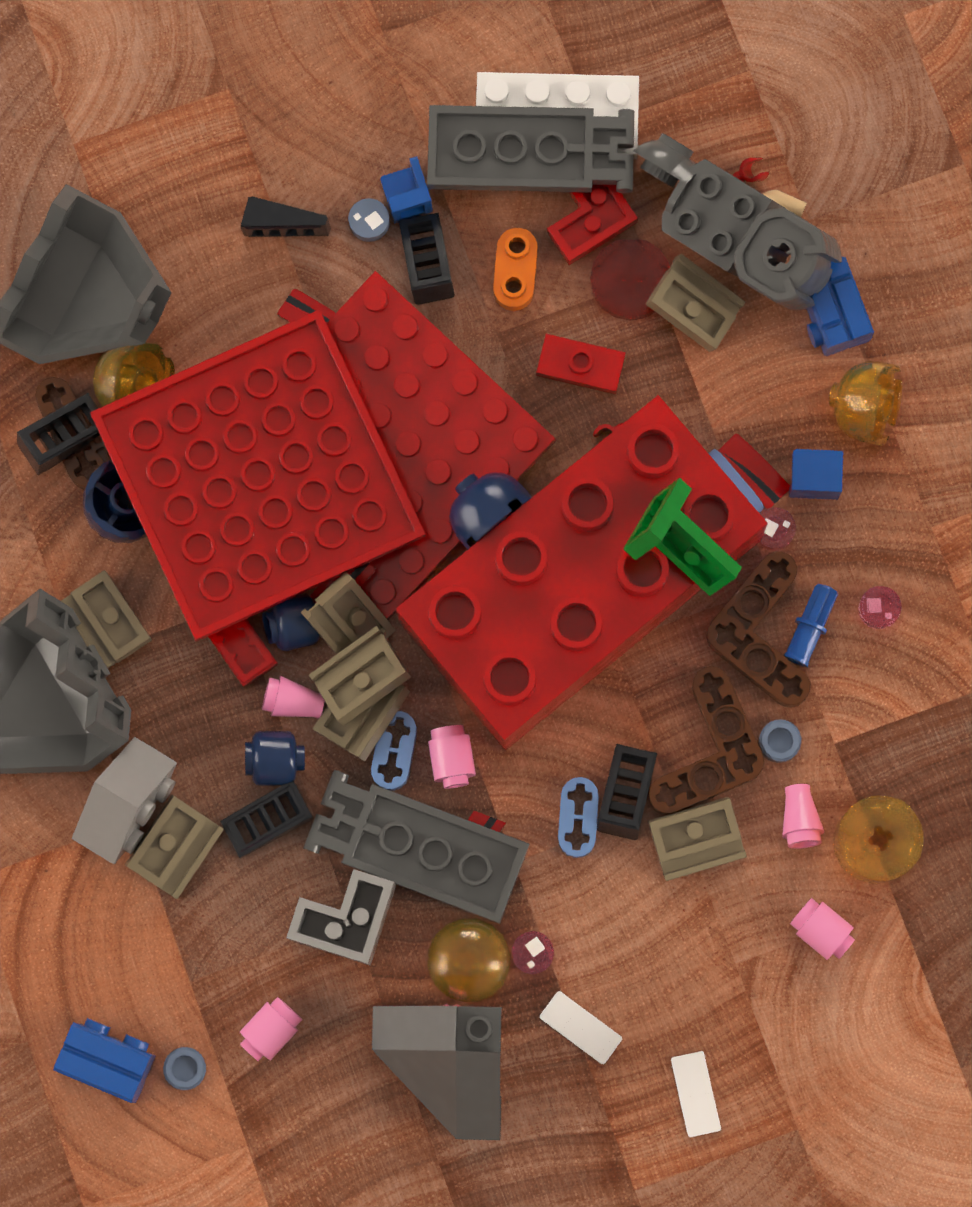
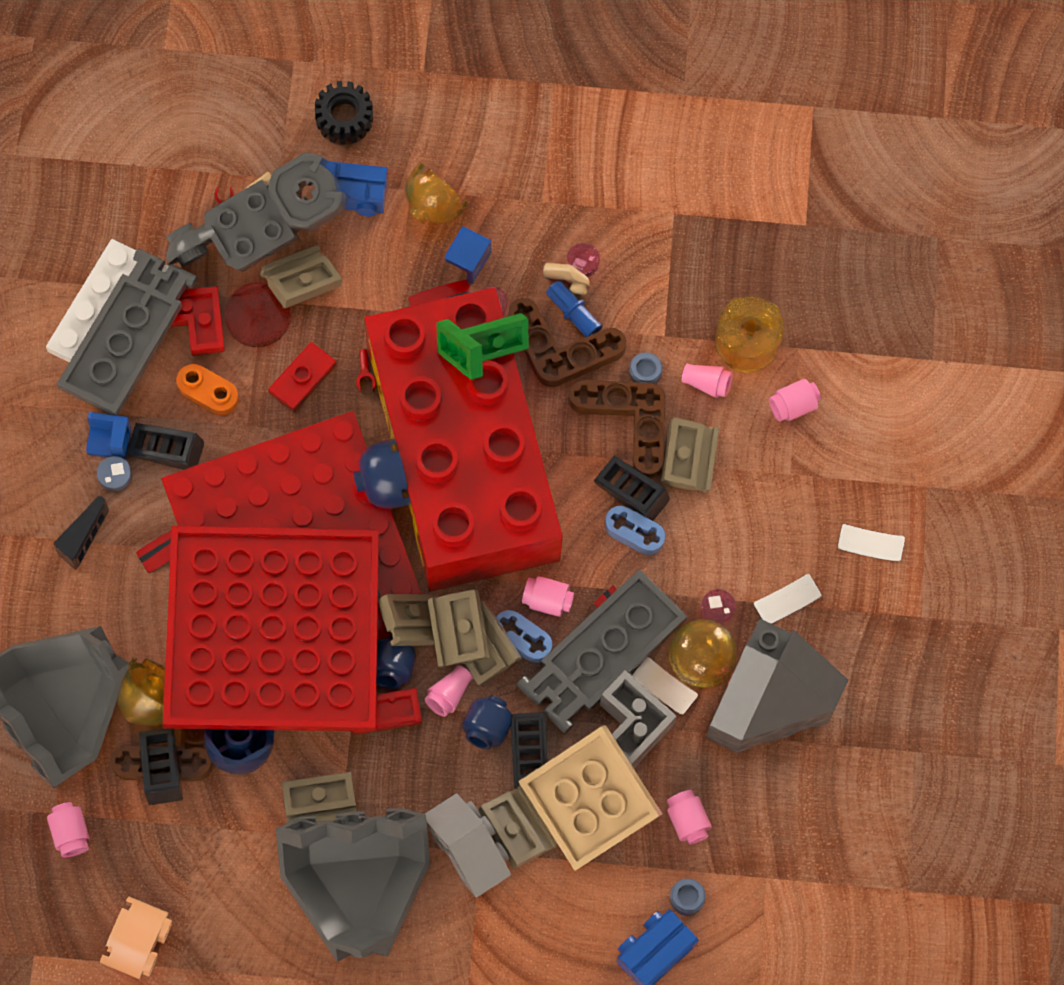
camera: 75 degrees left, 10 degrees down
none -> black tyre [314,81,373,145]
none -> tan plate [518,725,662,871]
none -> tan arm [543,263,590,297]
none -> white sticker [632,657,698,715]

